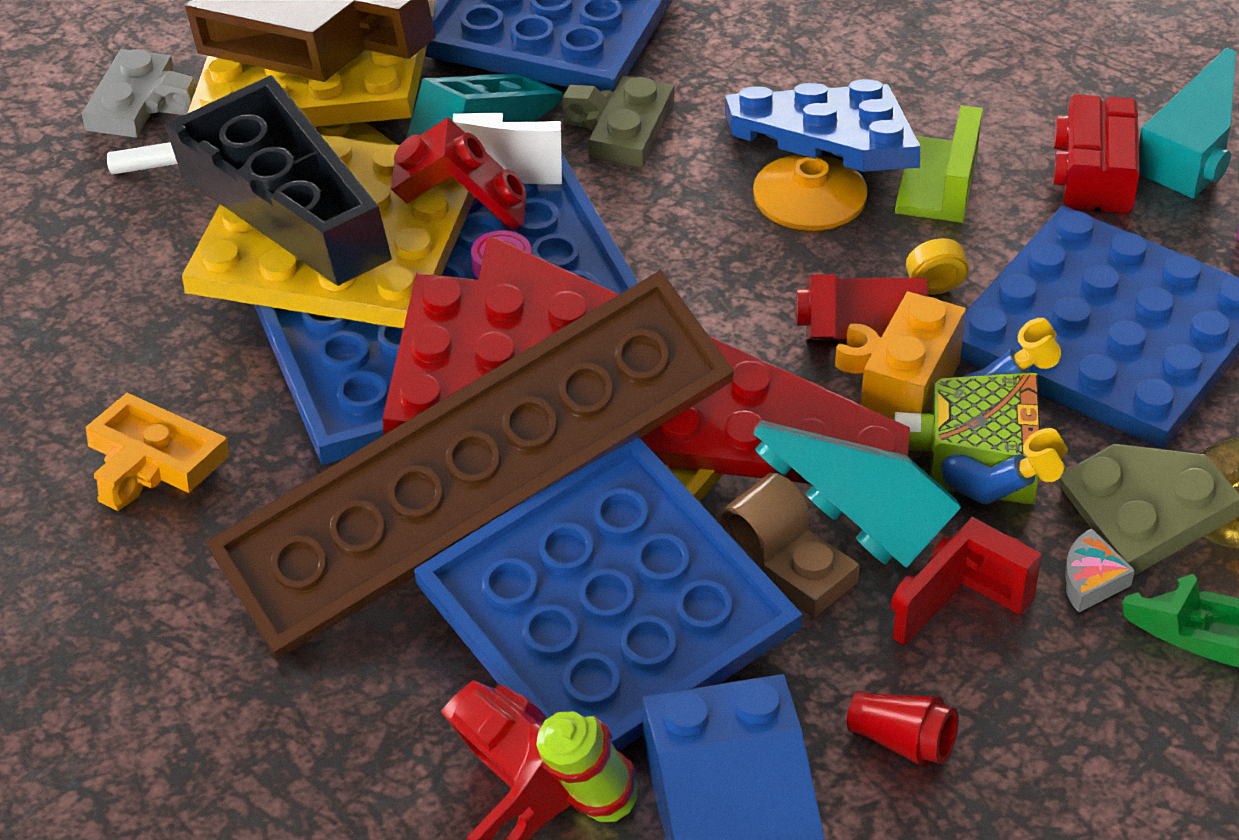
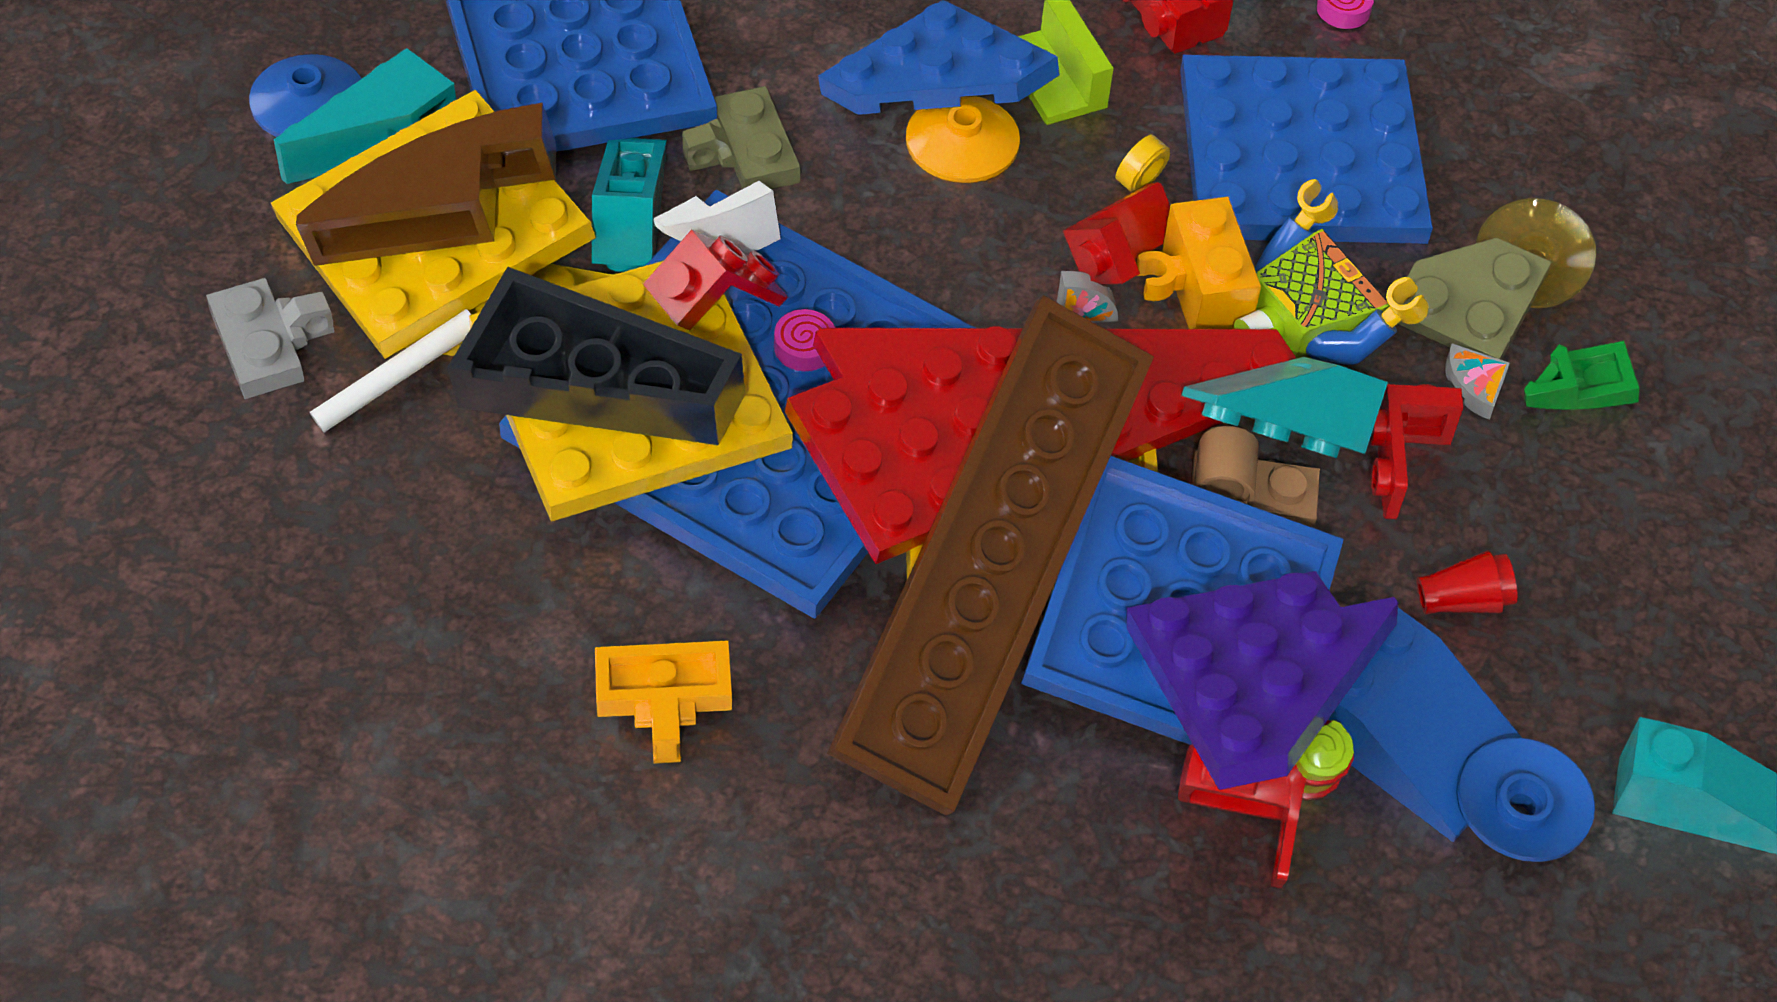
camera: 40 degrees left, 10 degrees up
none -> light grey tile [1057,271,1118,323]
none -> dark purple wing [1127,571,1398,790]

